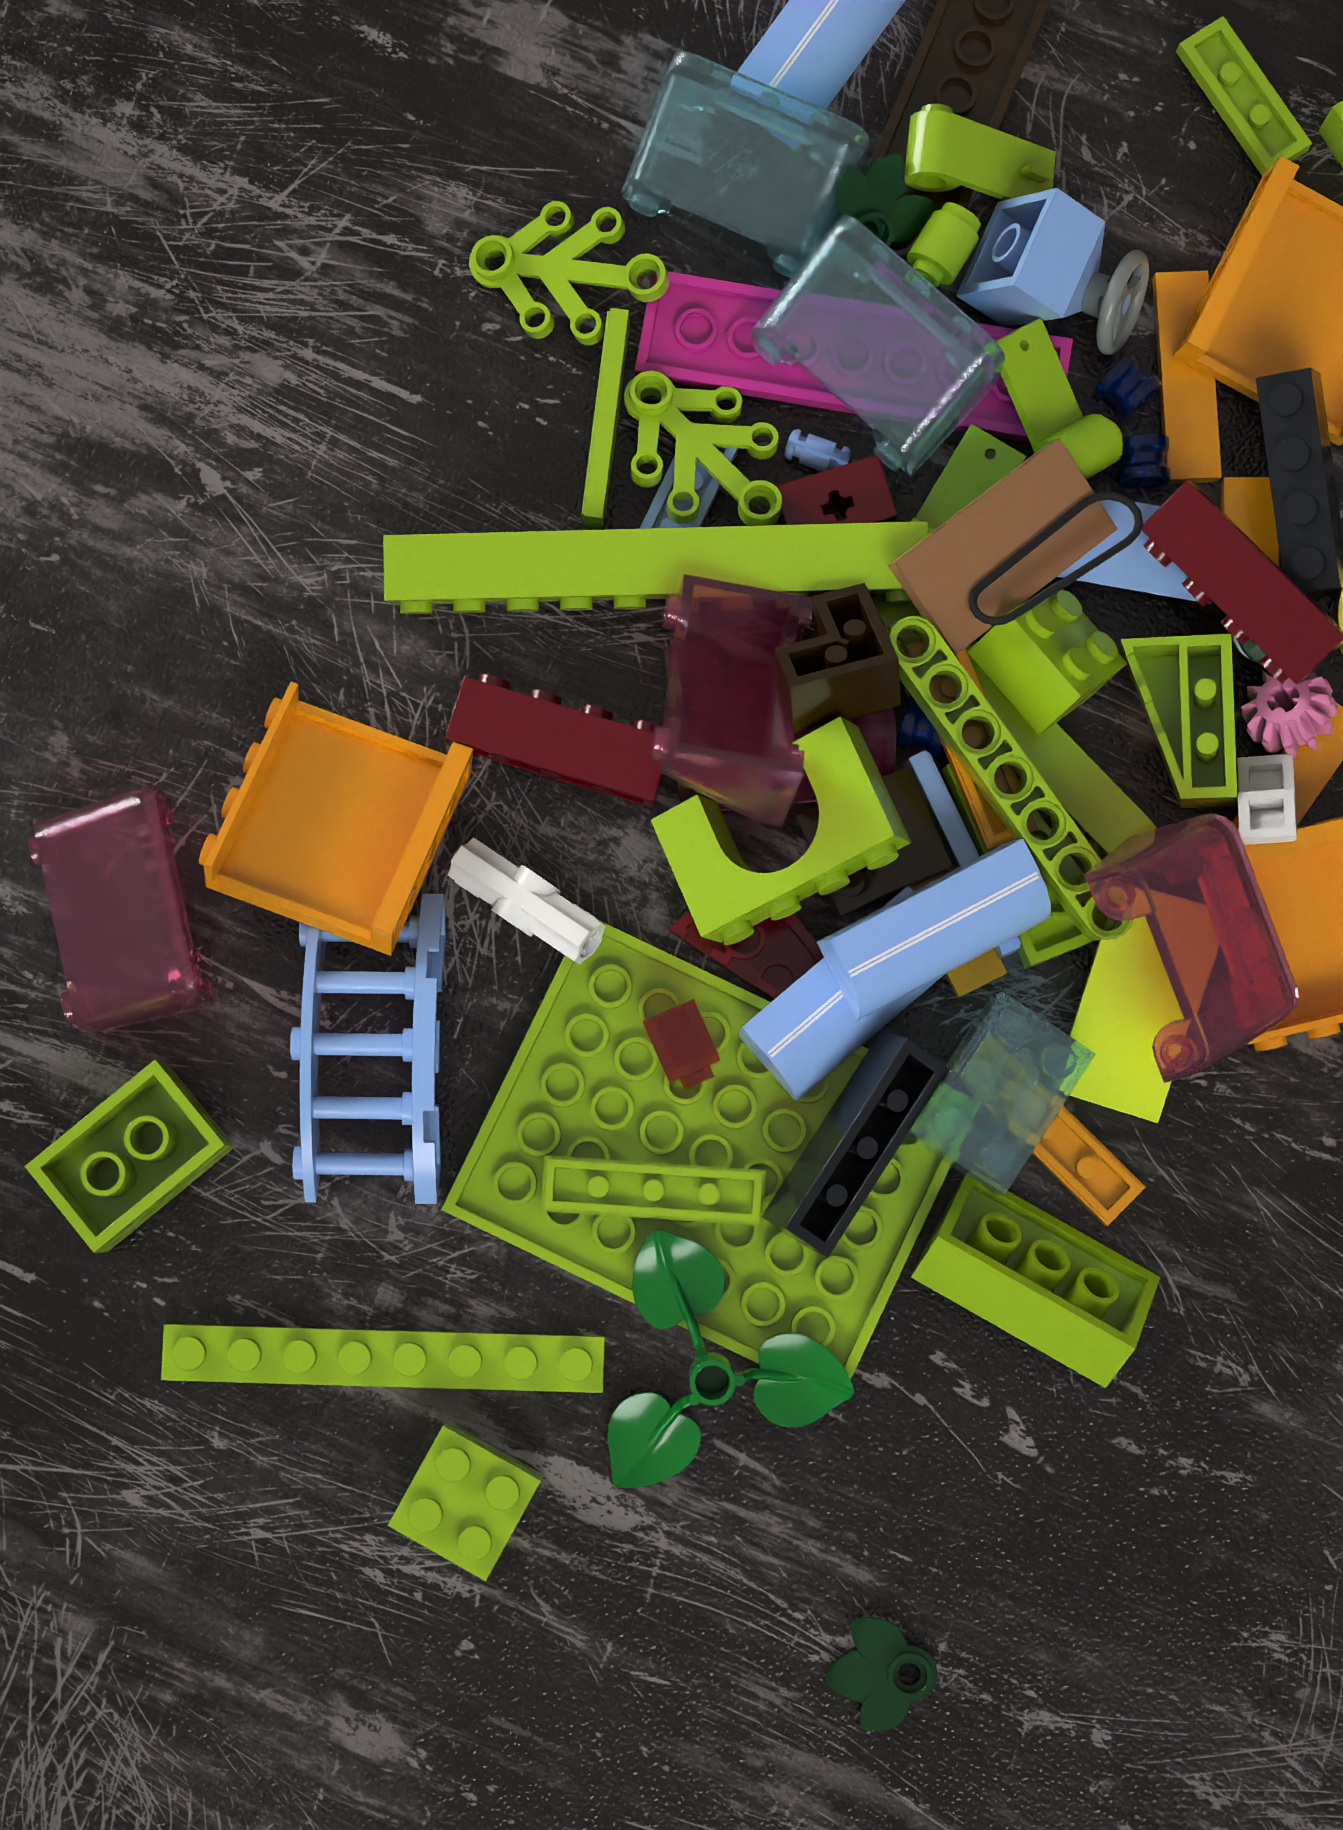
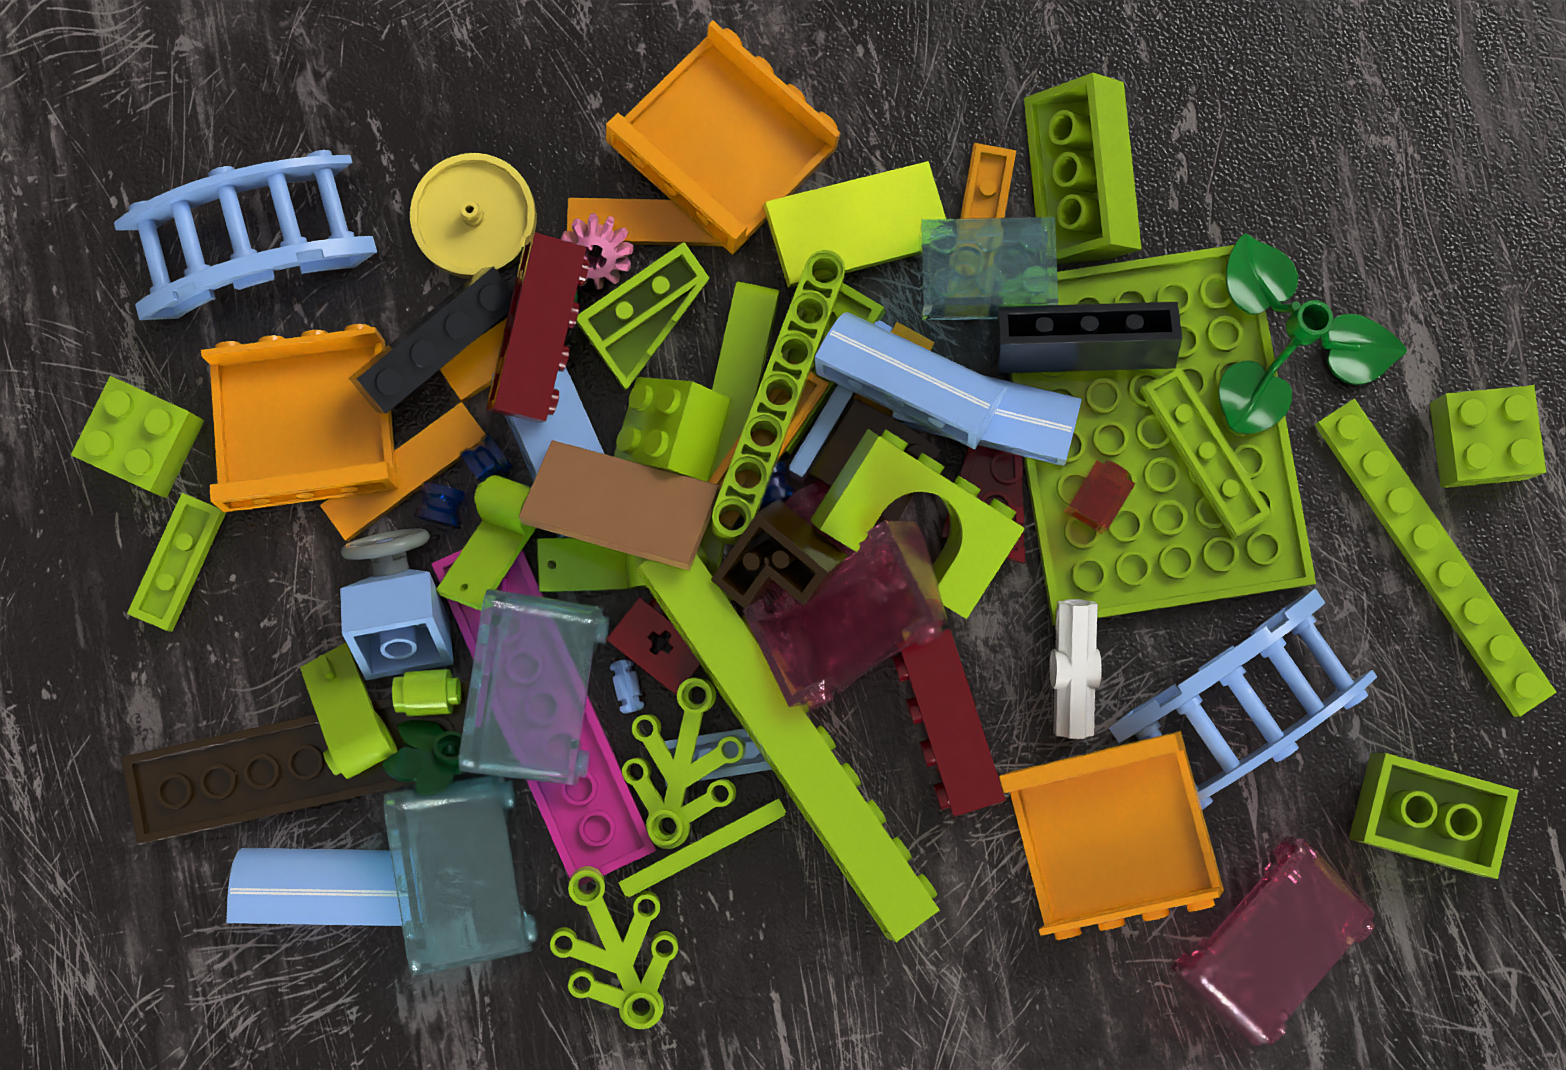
camera: 125 degrees left, 0 degrees up
dark green plate [825,1617,937,1732] -> none
black piece [969,492,1143,626] -> none
clear pink windscreen [1084,814,1299,1083] -> none
white slope [1237,754,1297,845] -> none

